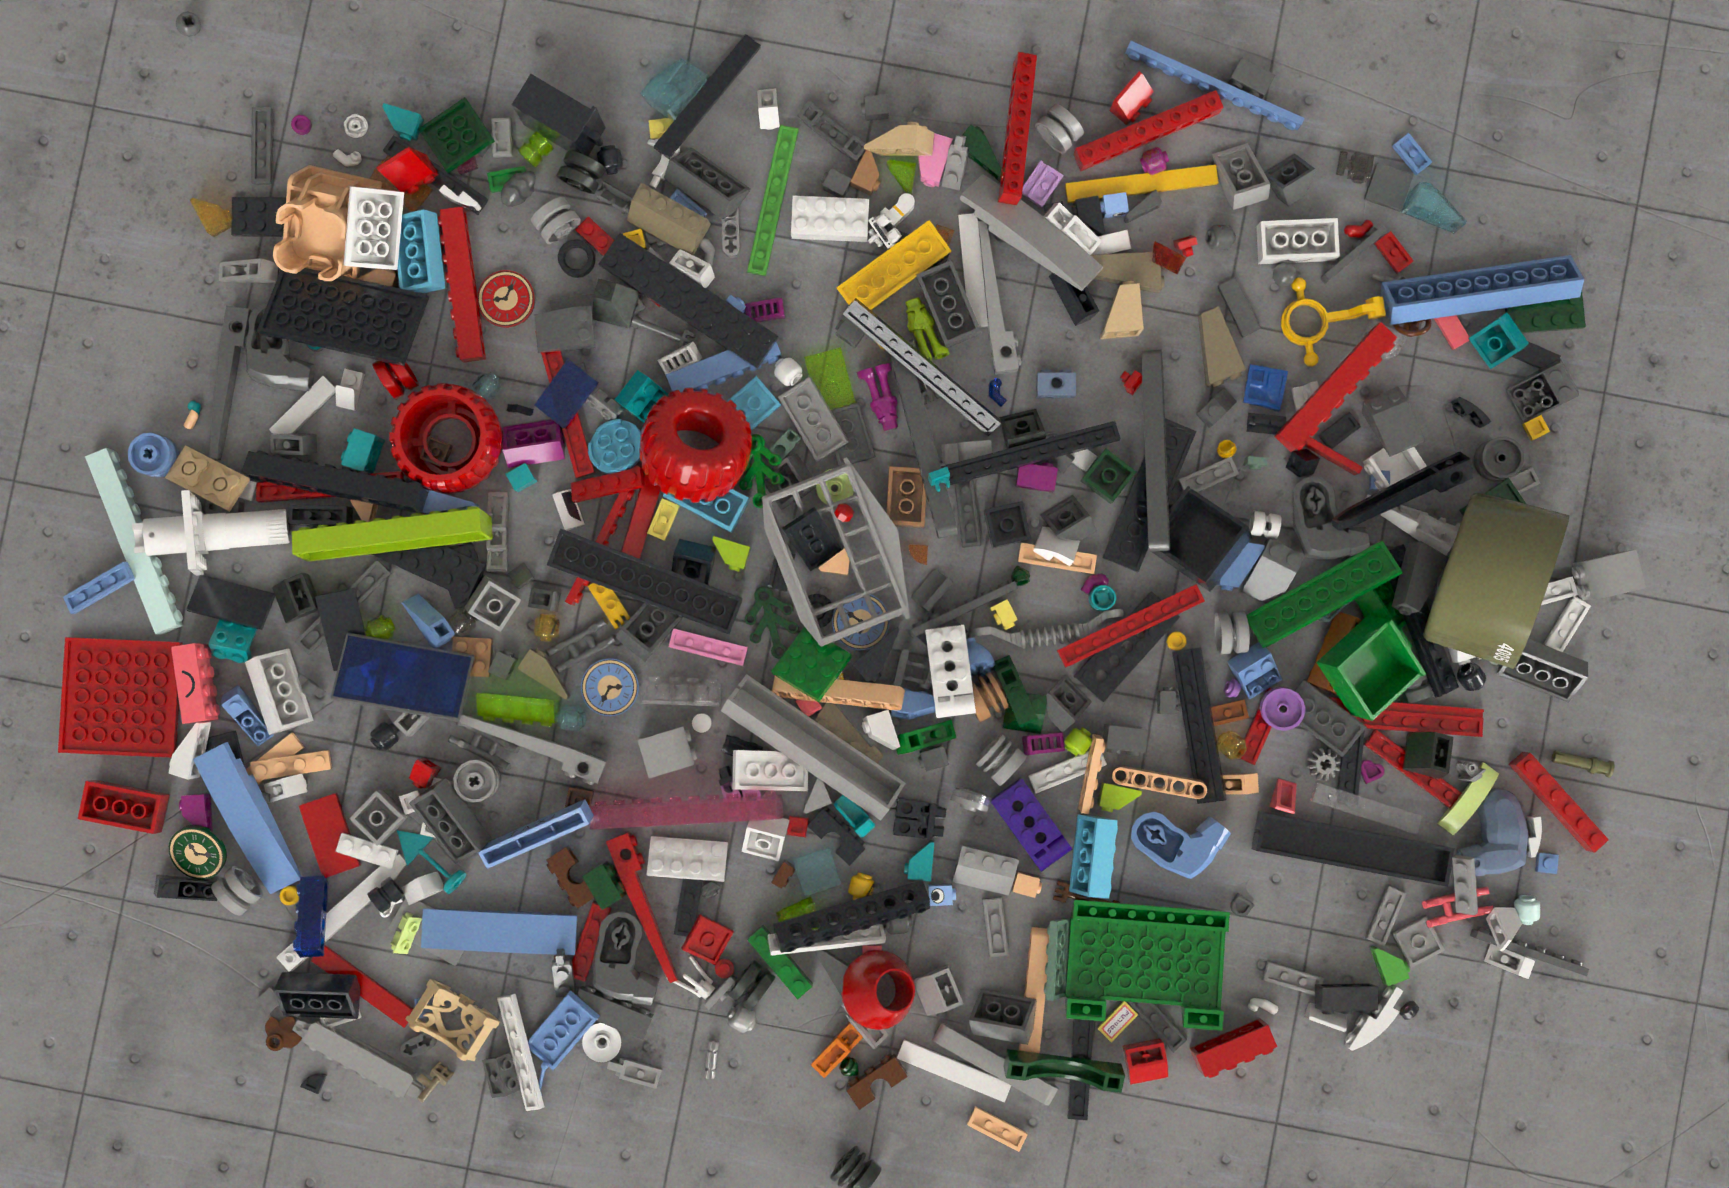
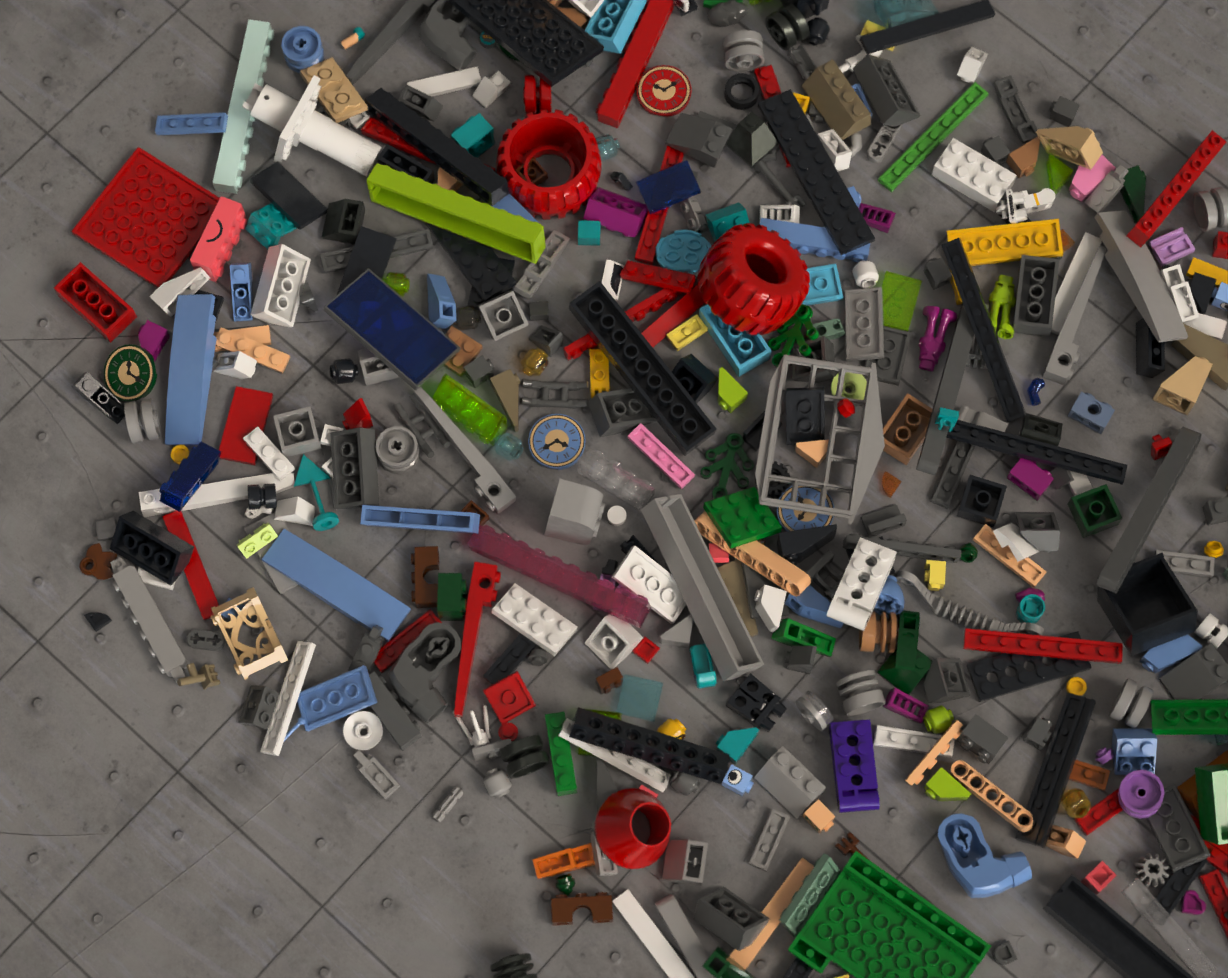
camera: 30 degrees right, 15 degrees down
black arch [807,808,866,866] -> none
medium azure brick [1069,814,1118,898] -> none
black plate [1102,418,1197,573] -> none

